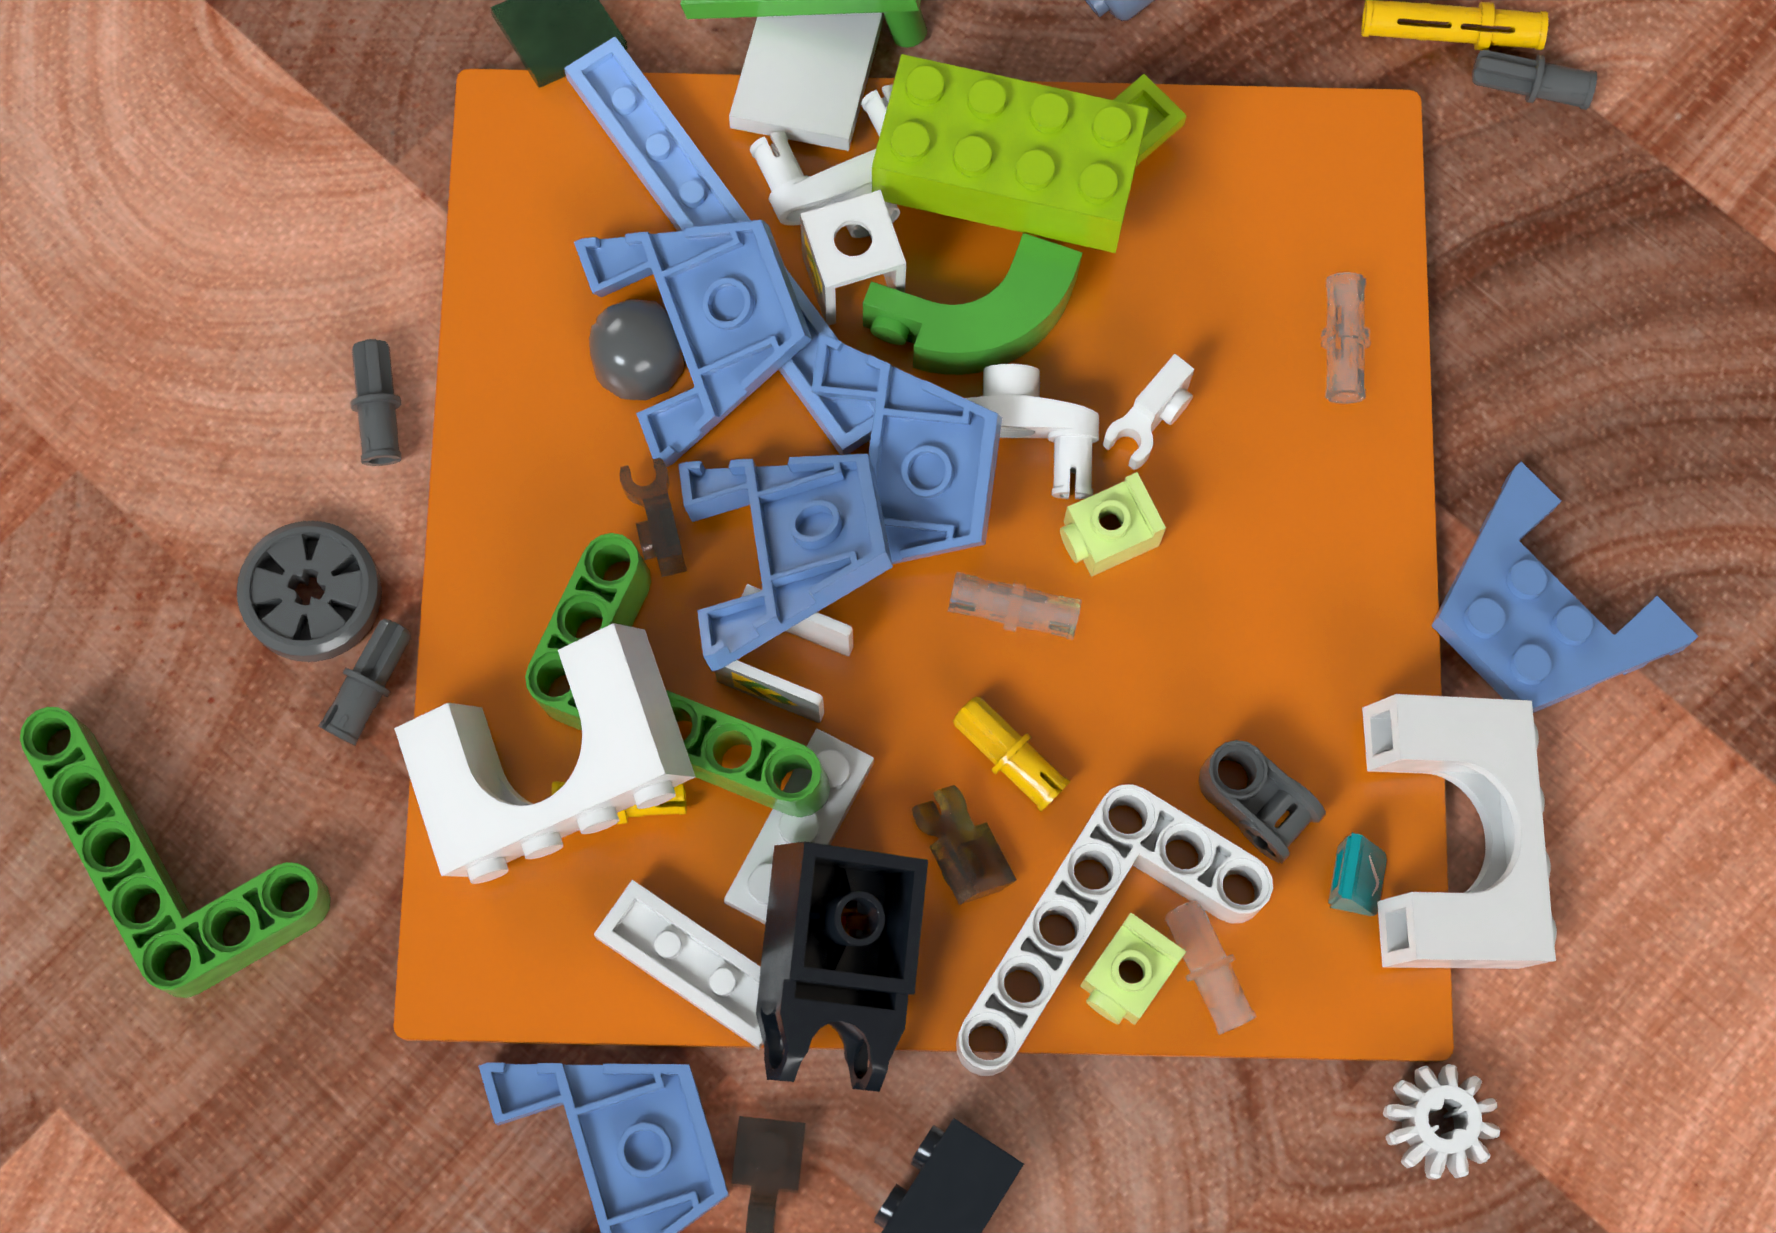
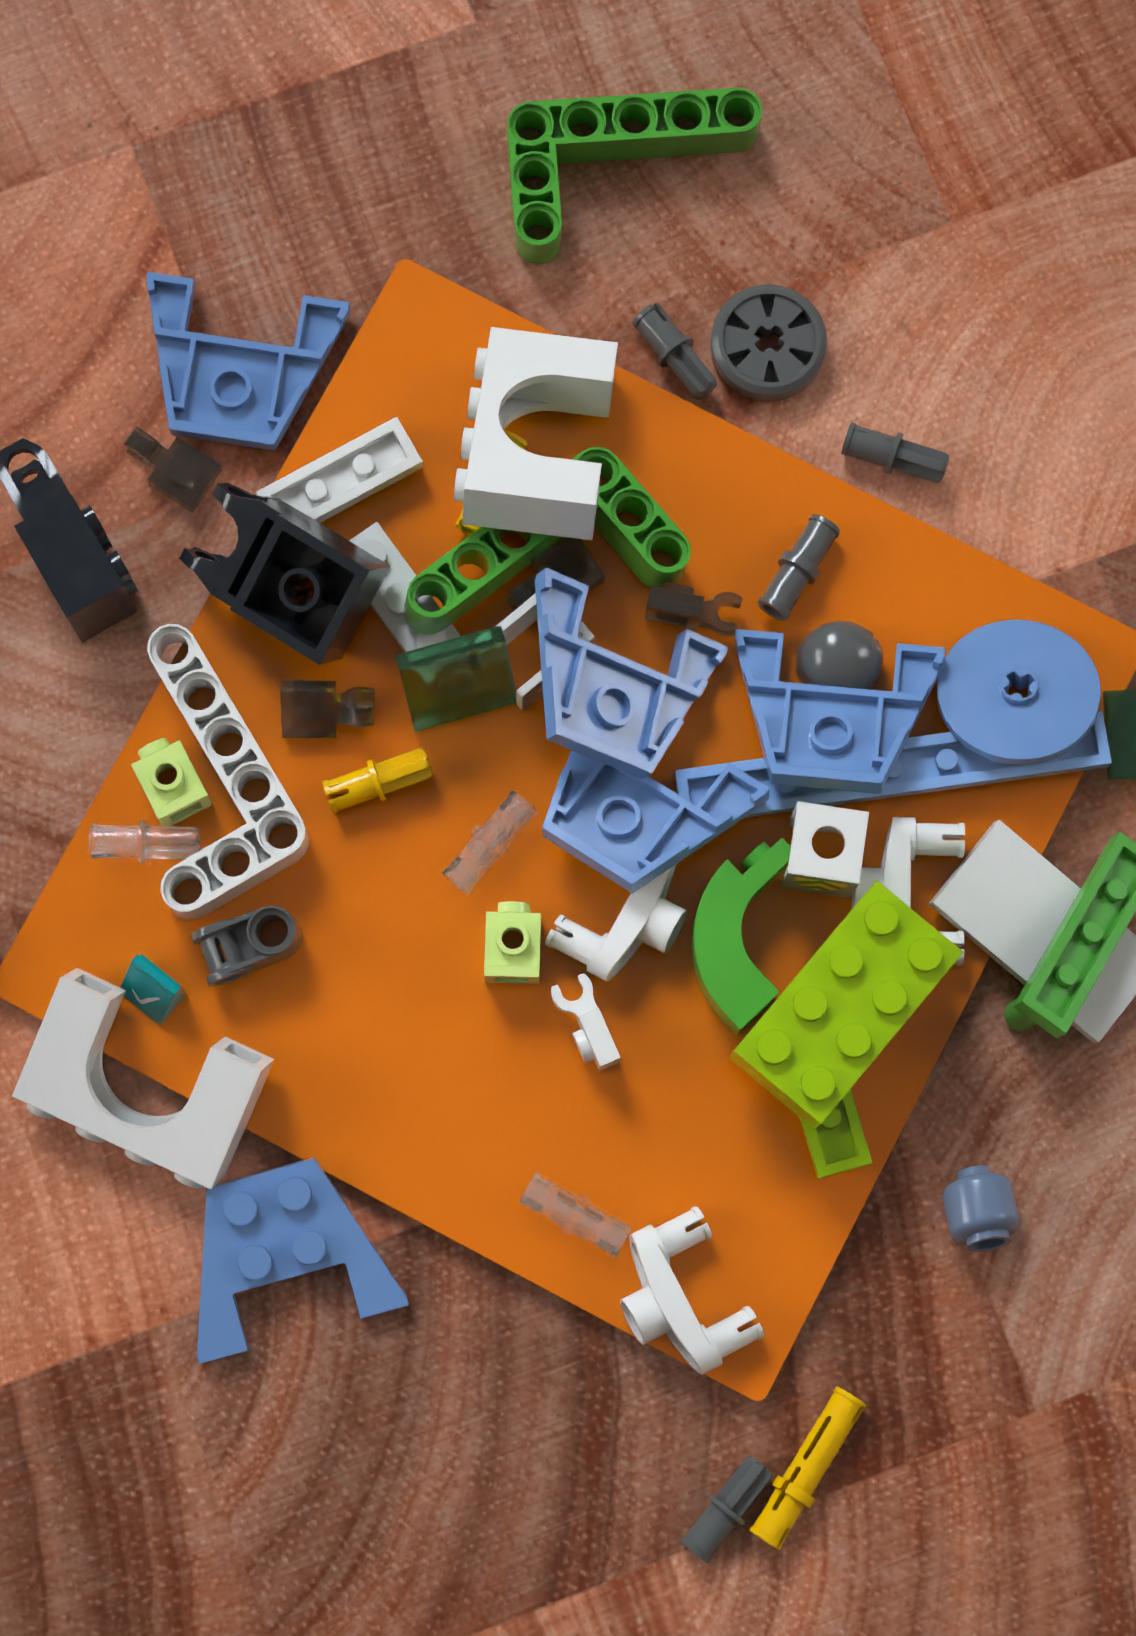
camera: 115 degrees right, 5 degrees up
none -> tile [395,626,516,732]
none -> clear smoke plate [507,537,605,611]
none -> white connector [620,1206,764,1375]
none -> dark grey pin [757,514,840,621]
none -> medium blue piece [937,620,1101,765]

